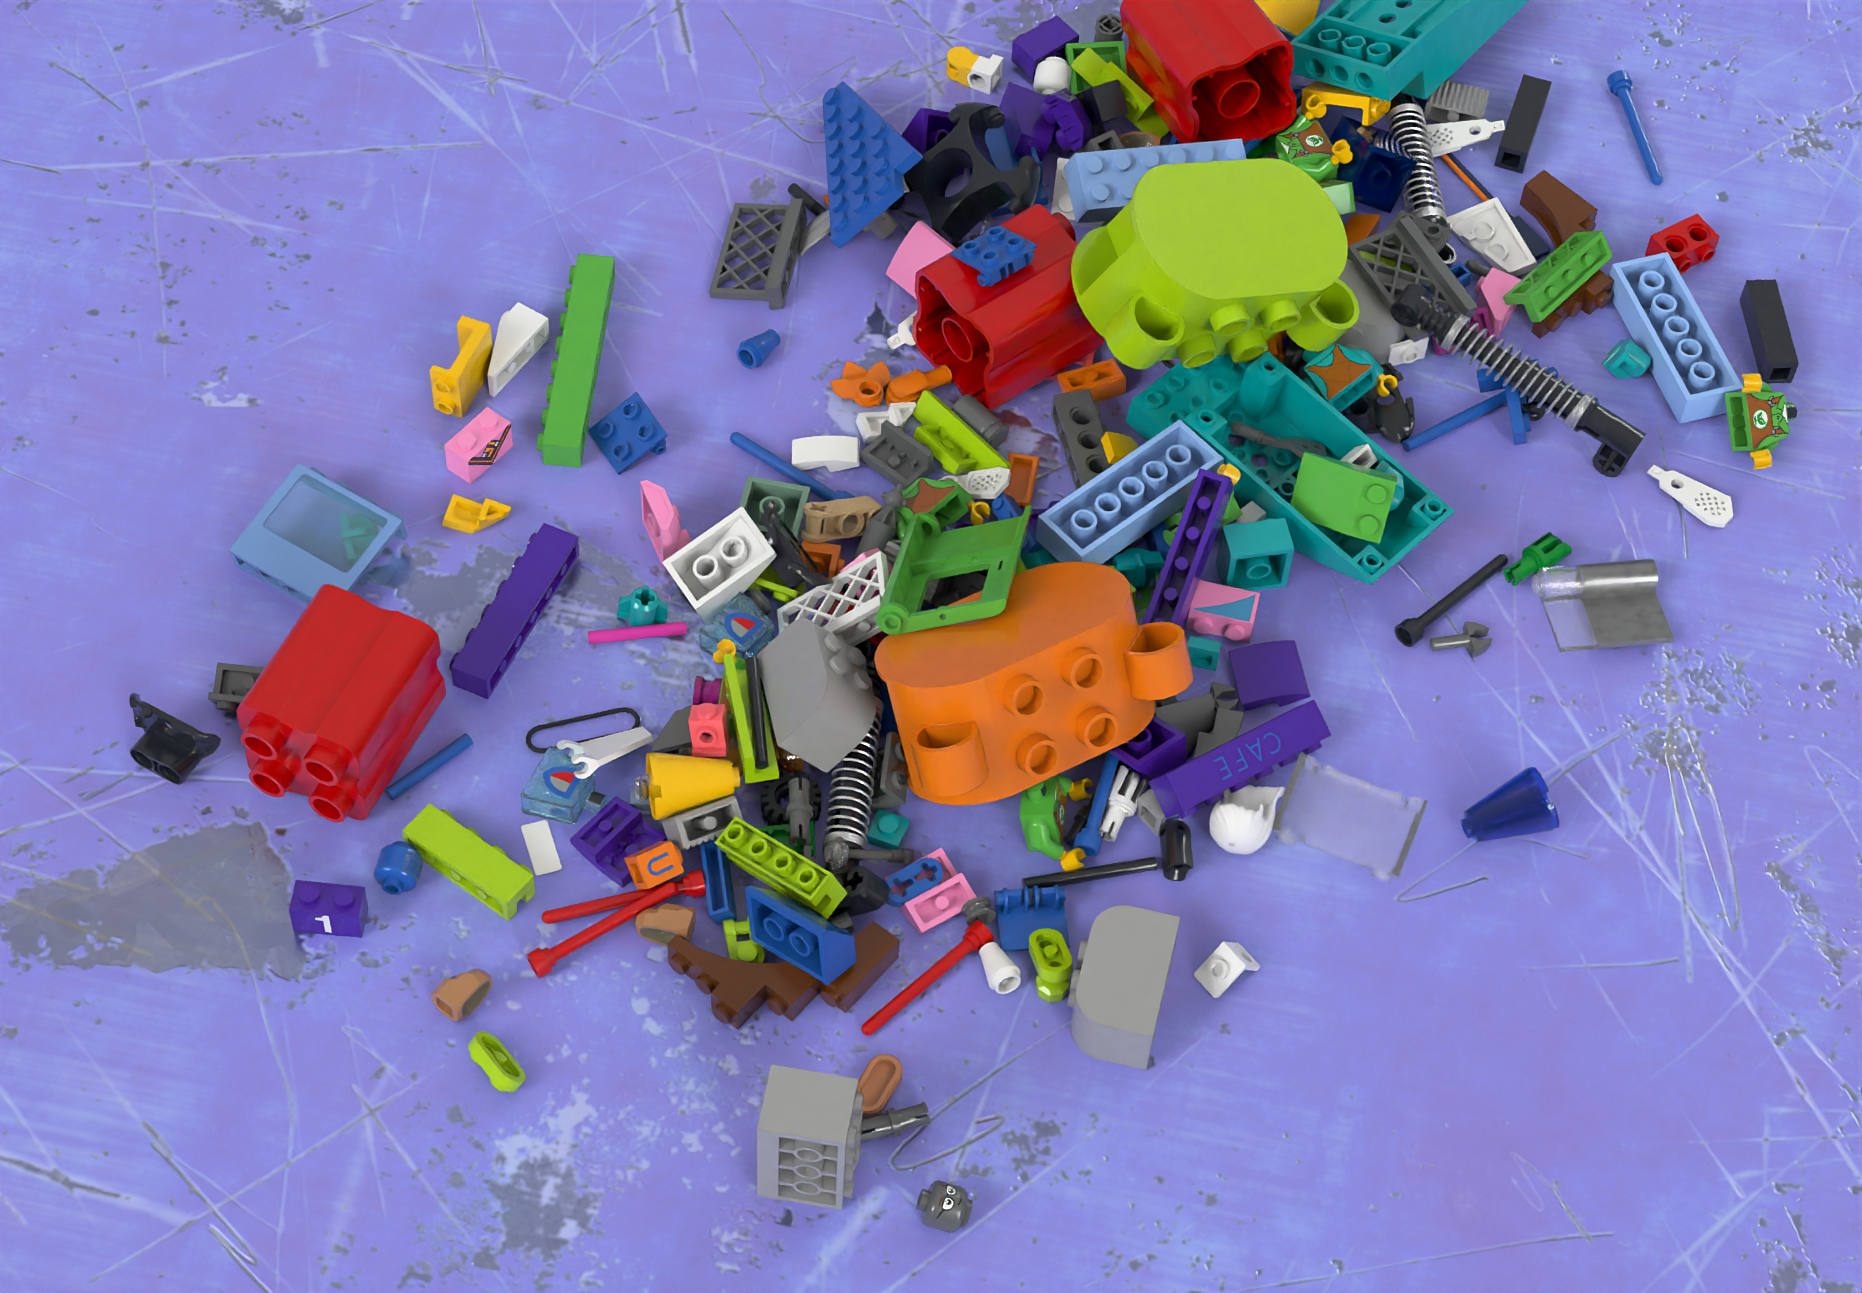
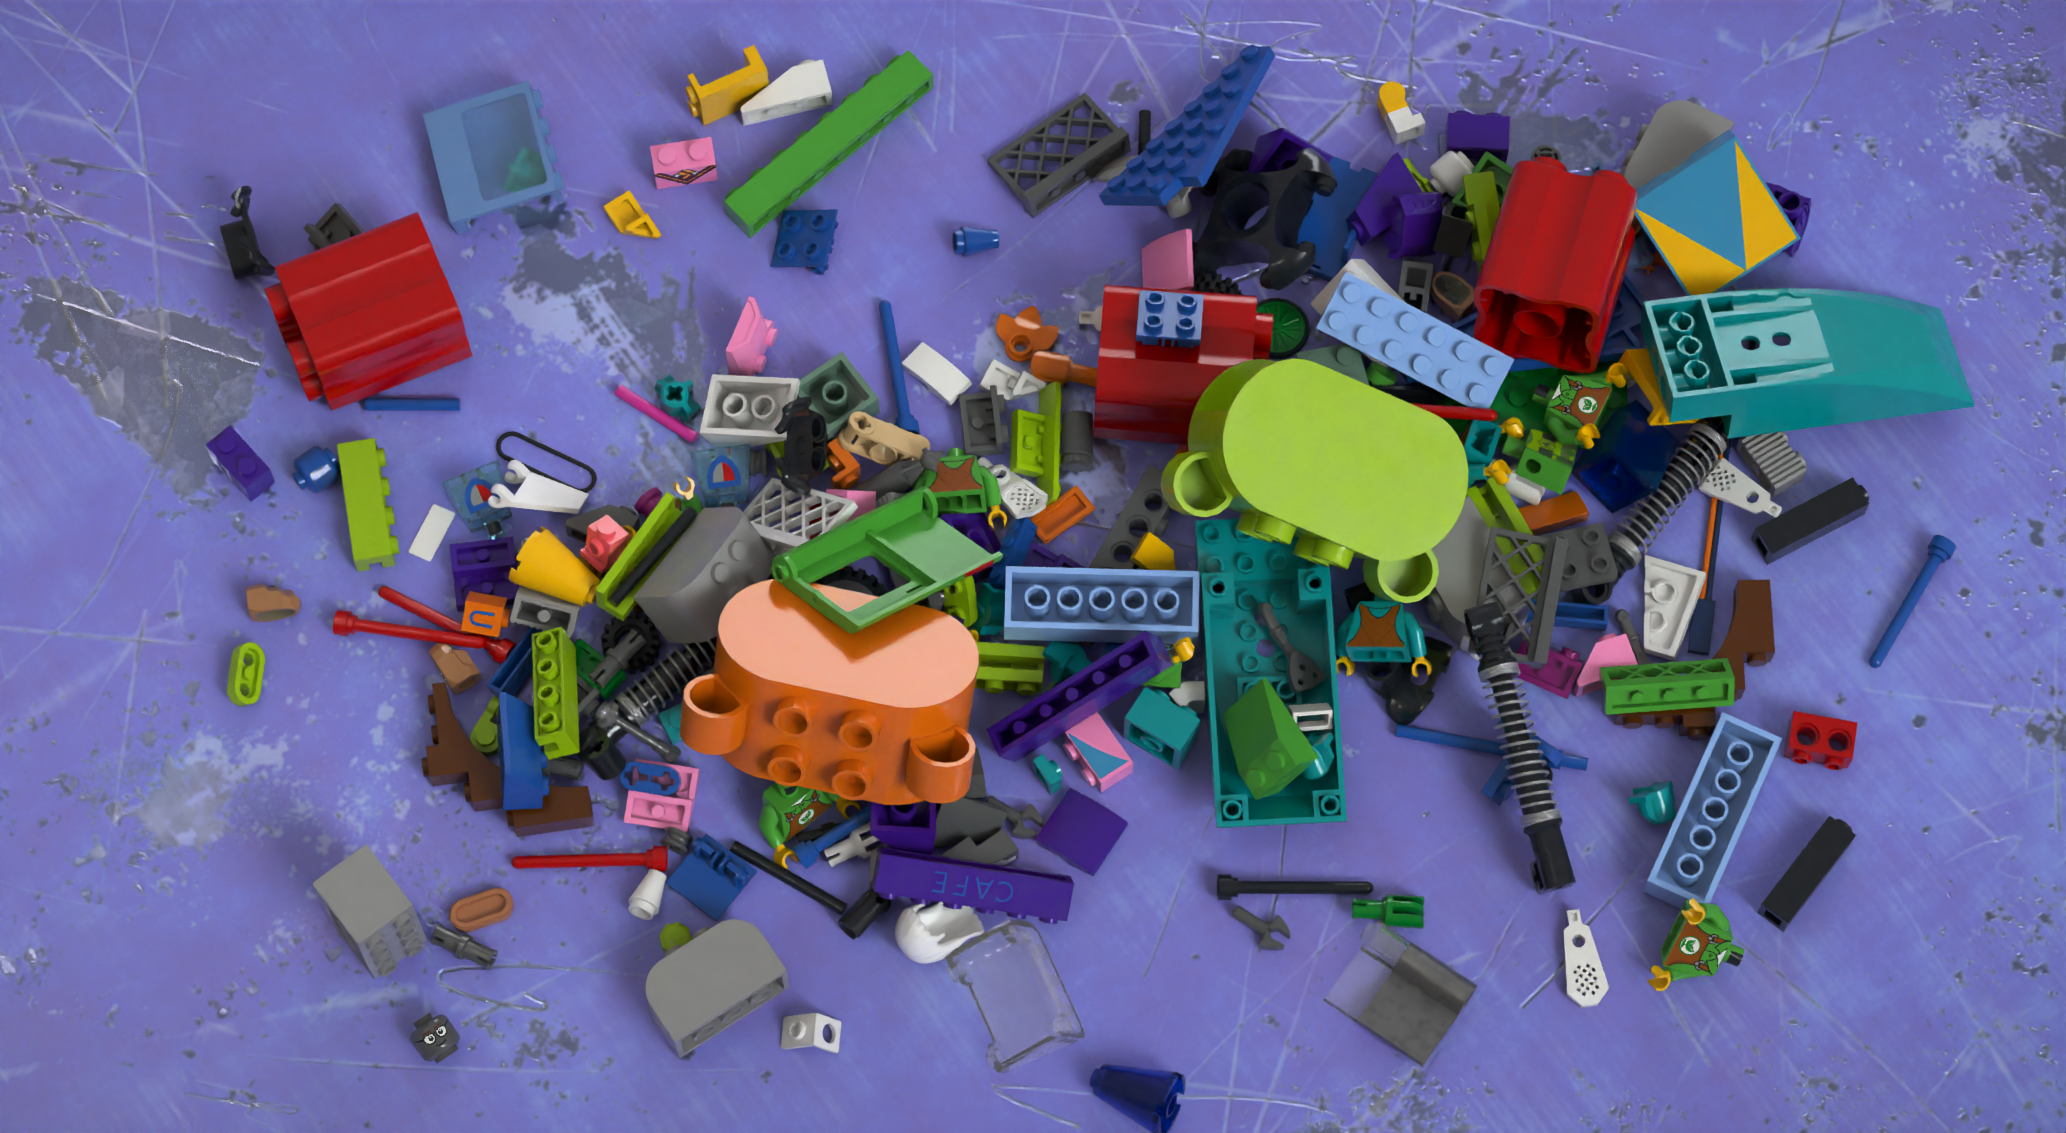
camera: 45 degrees right, 15 degrees up
dark purple brick [449,523,580,699] -> none
lime plate [1029,928,1073,983] -> none

